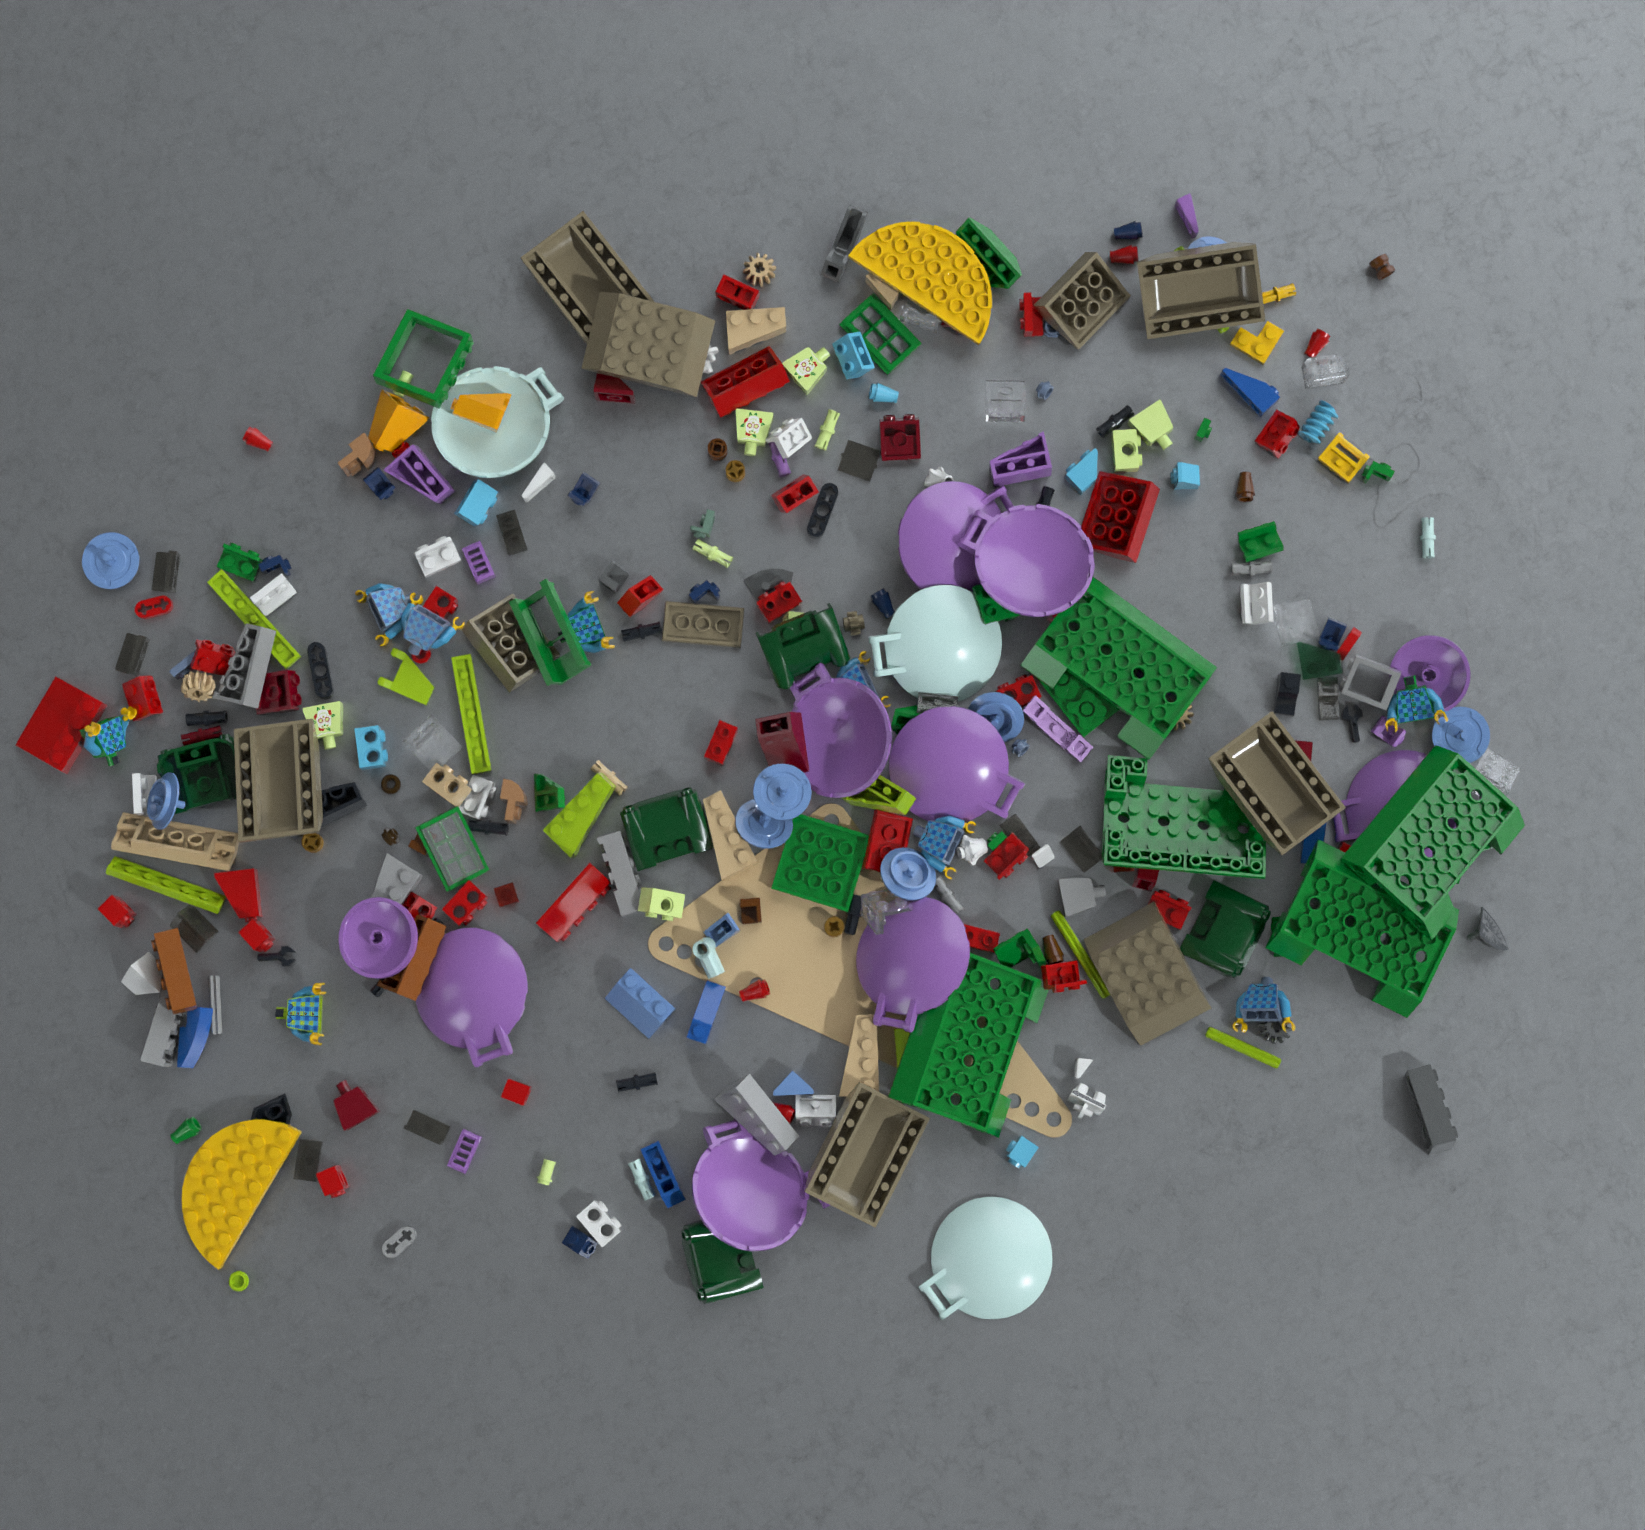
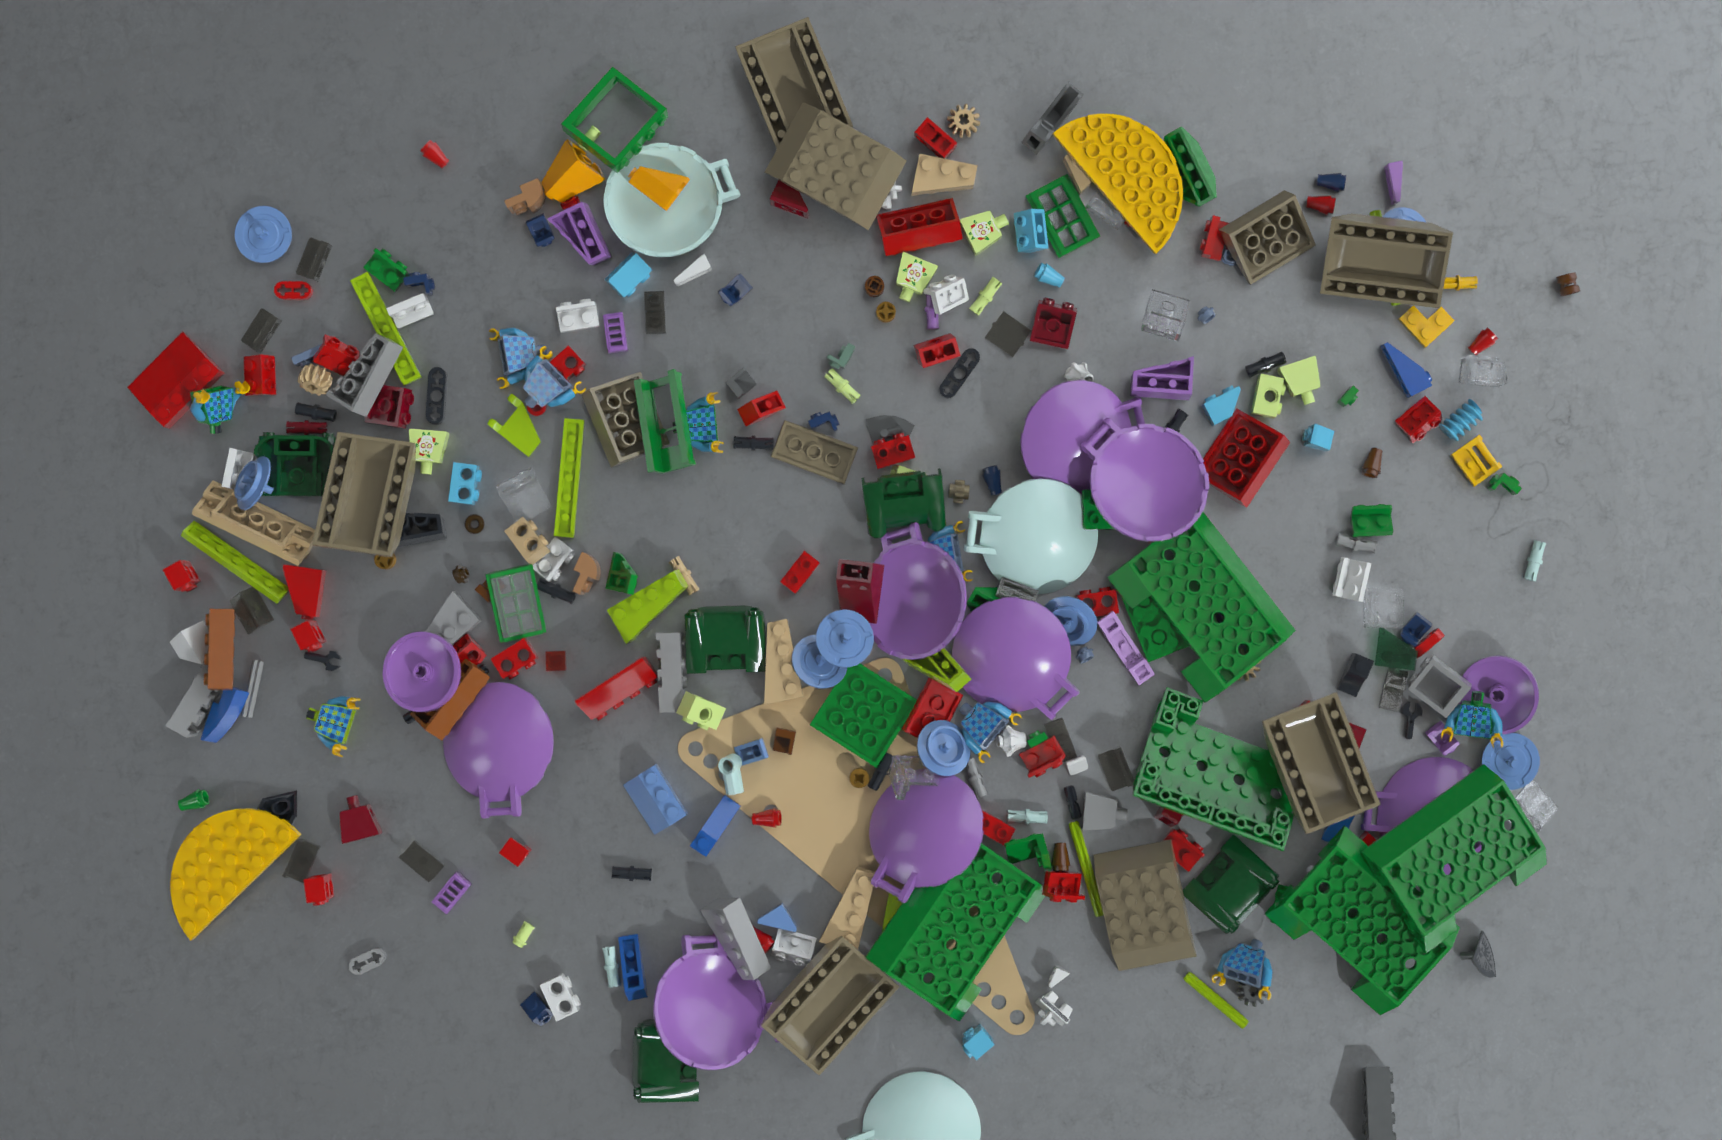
camera: 20 degrees right, 5 degrees up
lime plate [228,1271,249,1292] -> none
none -> light aqua pin [1007,809,1048,825]
none -> black piece [1064,785,1082,820]

